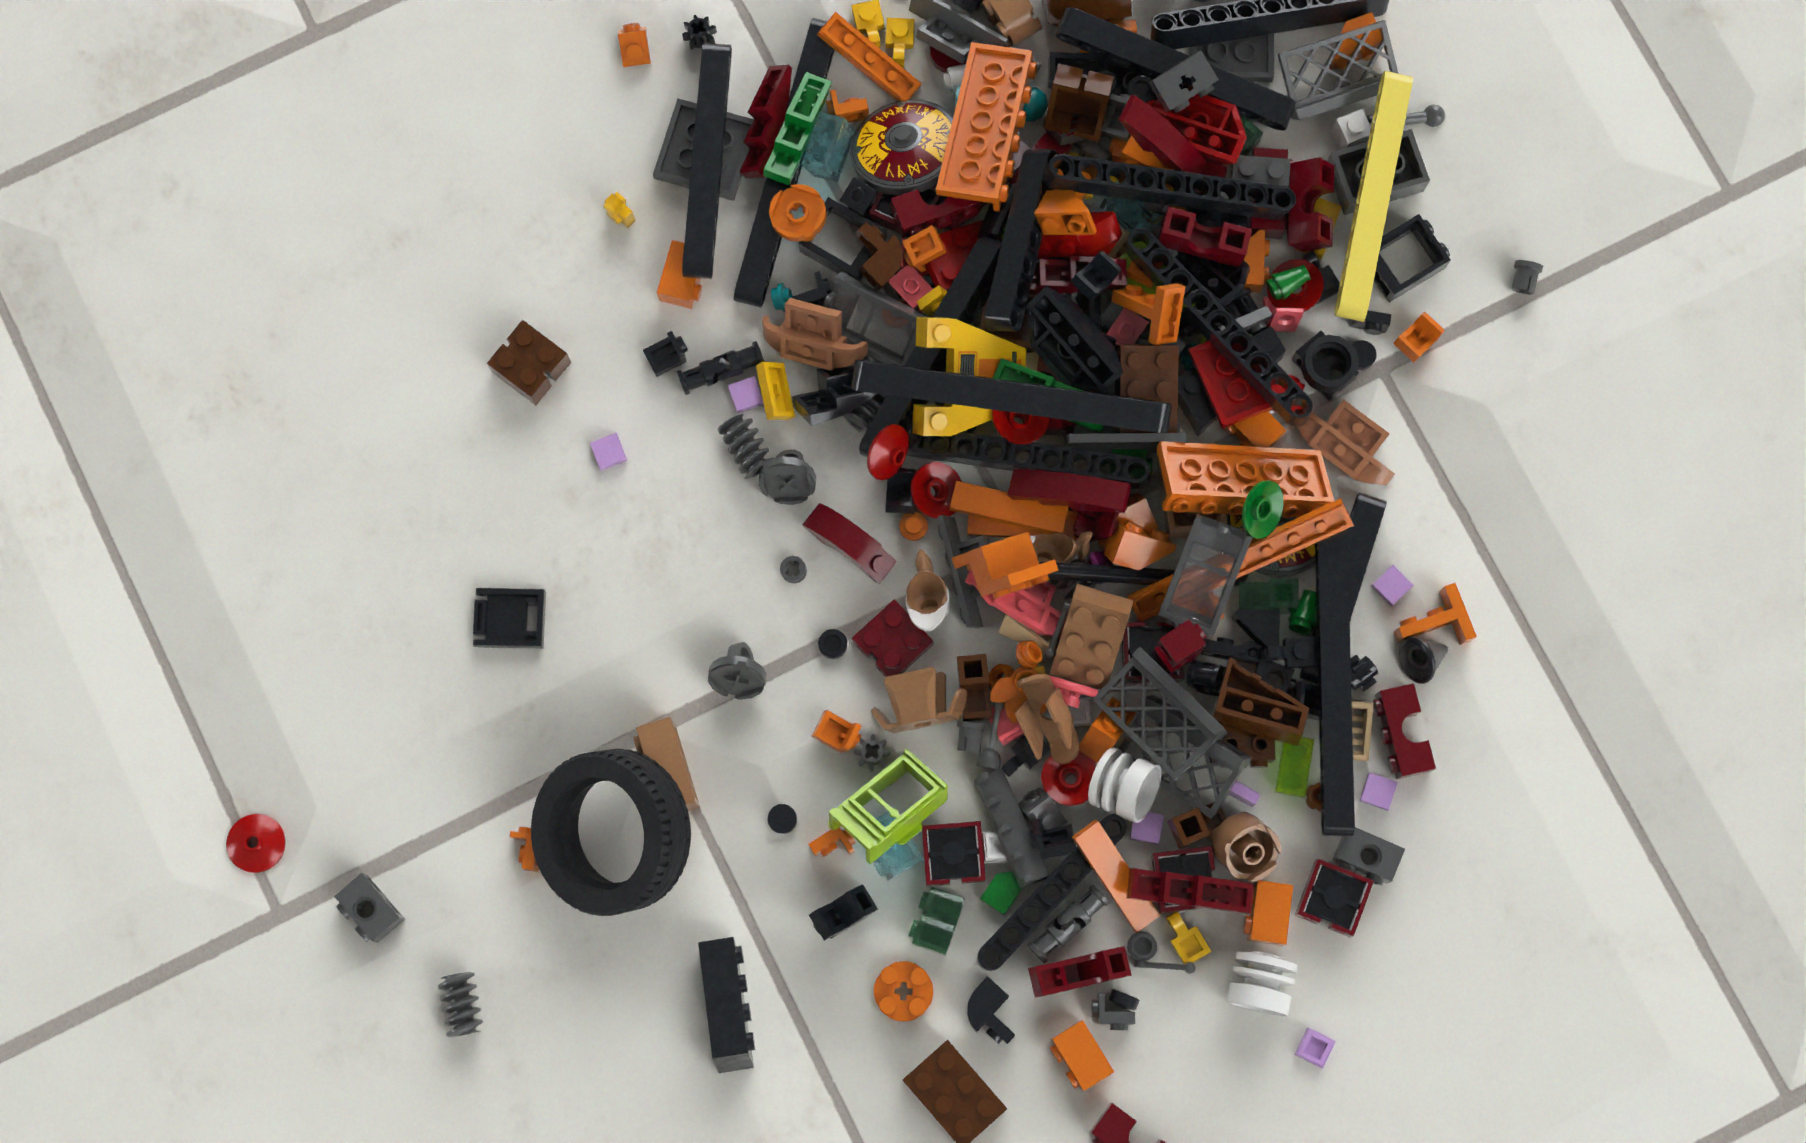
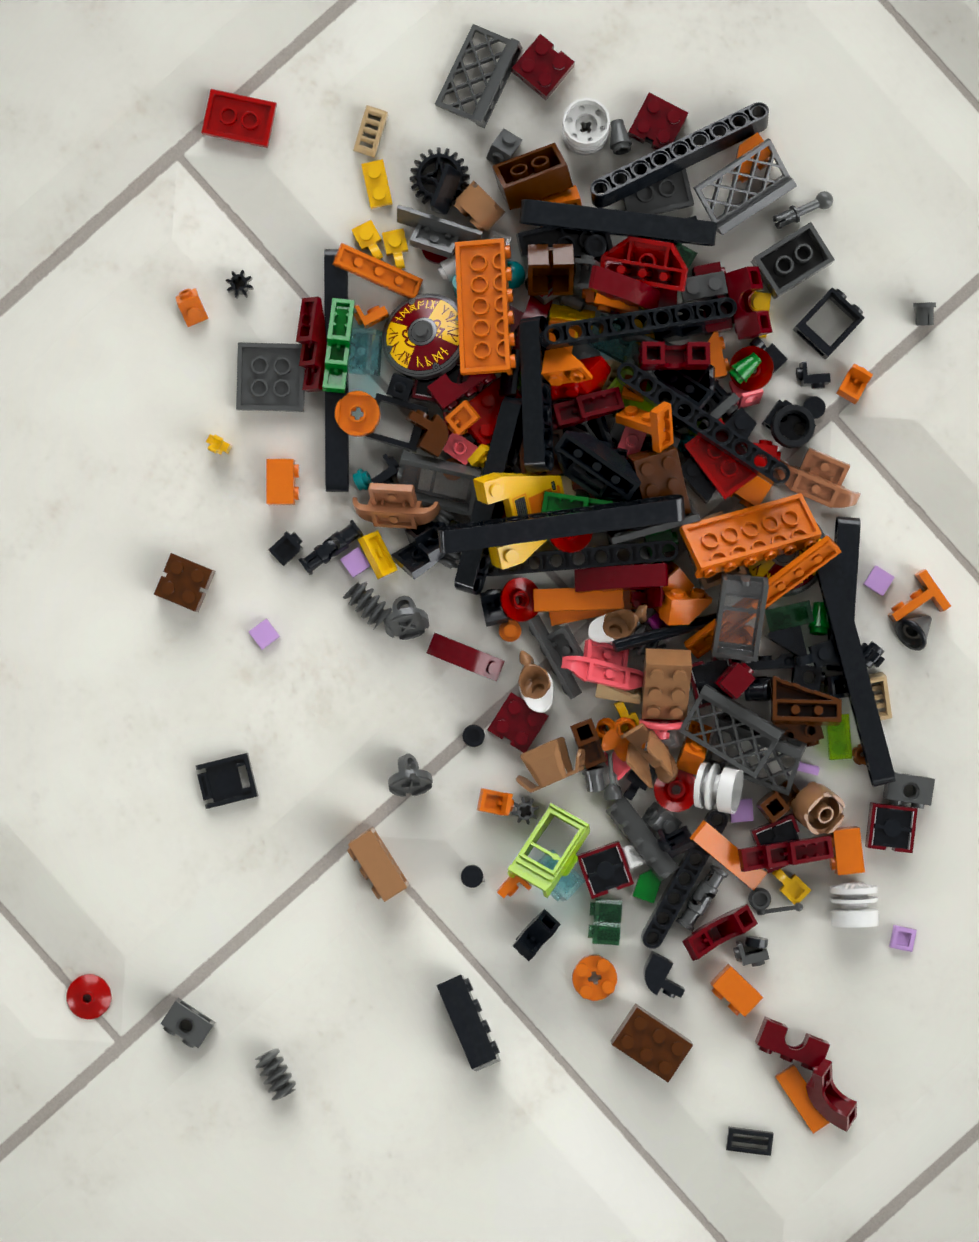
camera: 20 degrees left, 10 degrees up
orange bracket [509,827,539,872] -> none
black tyre [531,749,691,916] -> none
black beam [682,43,732,279] -> none
dark grey bush [780,556,807,584] -> none
red dish [867,424,909,480] -> none
orange bracket [952,532,1059,599] -> none
orange plate [1016,641,1042,670] -> none
dark grey hinge [1044,600,1071,659] -> none
black bracket [1070,251,1121,301] -> none
dark grey brick [1148,50,1219,113] -> none
green dish [1242,480,1284,539] -> none
white brick [1332,109,1371,150] -> none
light yellow beam [1334,71,1413,322] -> none
lavender tile [1359,772,1398,811] -> none
dark red arch [1373,683,1436,780] -> none

